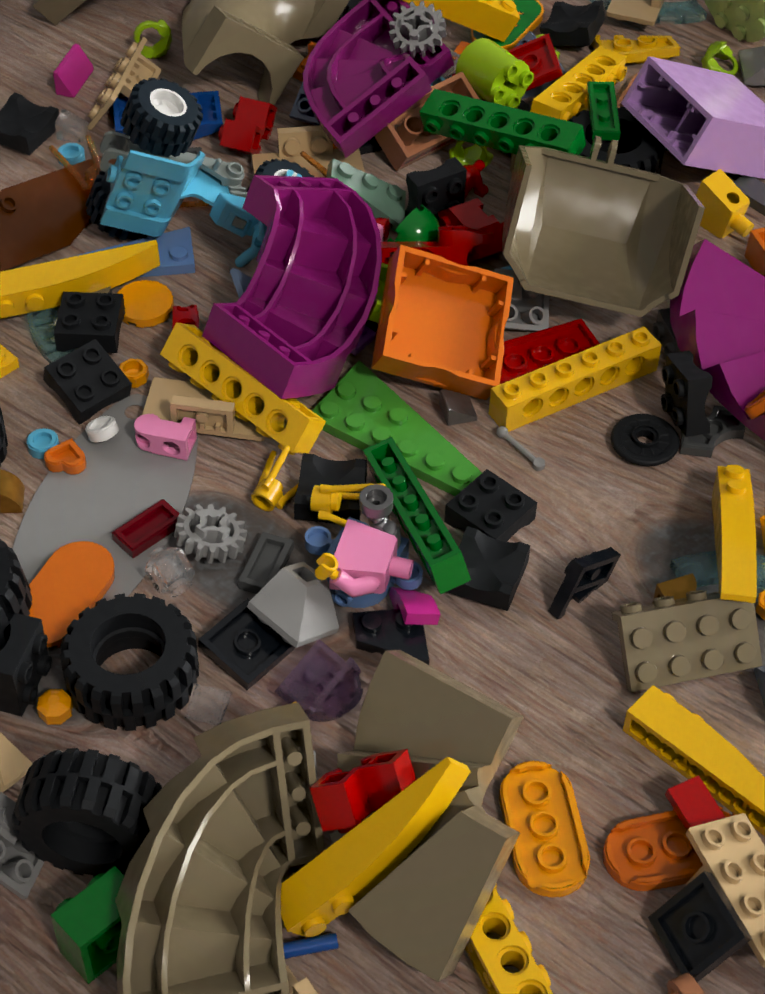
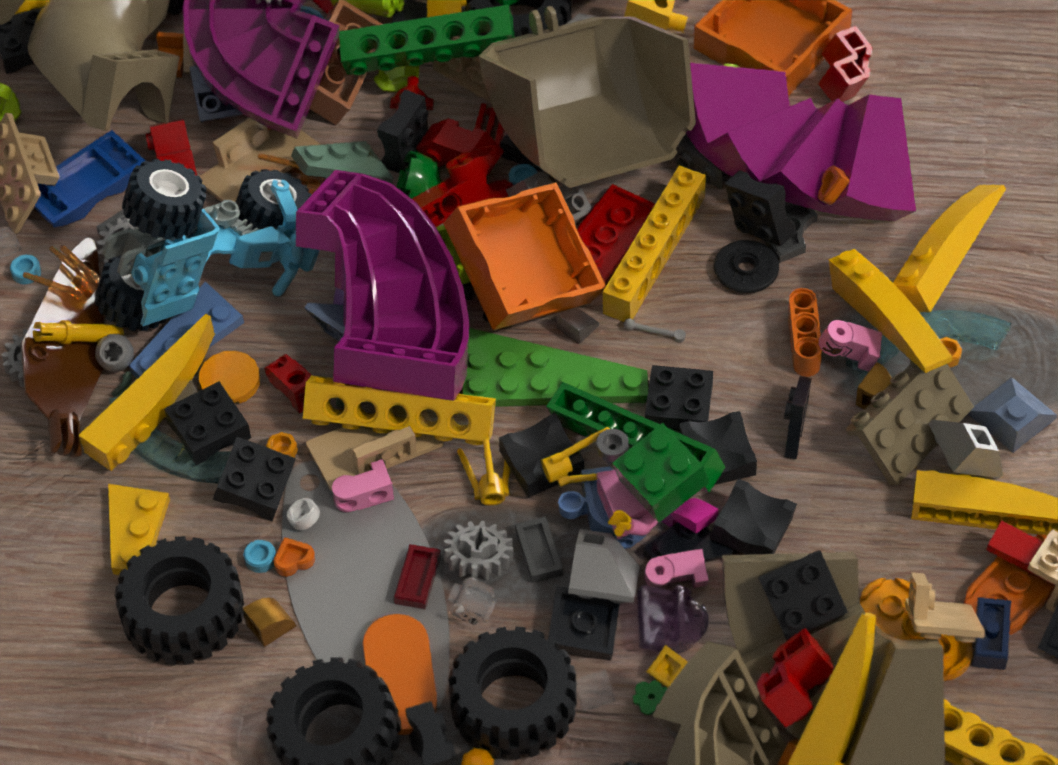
camera: 30 degrees left, 5 degrees up
none -> yellow pin [33,320,124,345]
none -> light grey piece [95,334,134,372]
none -> green brick [612,423,709,523]
none -> bright pink leg [644,549,708,589]
none -> black brick [710,478,797,555]
none -> black brick [758,550,848,640]
none -> orange beam [788,288,822,377]
none -> bright pink leg [819,320,882,372]
none -> tan bracket [905,572,985,642]
none -> light grey slope [929,420,1003,478]
none -> dark blue slope [973,597,1011,670]

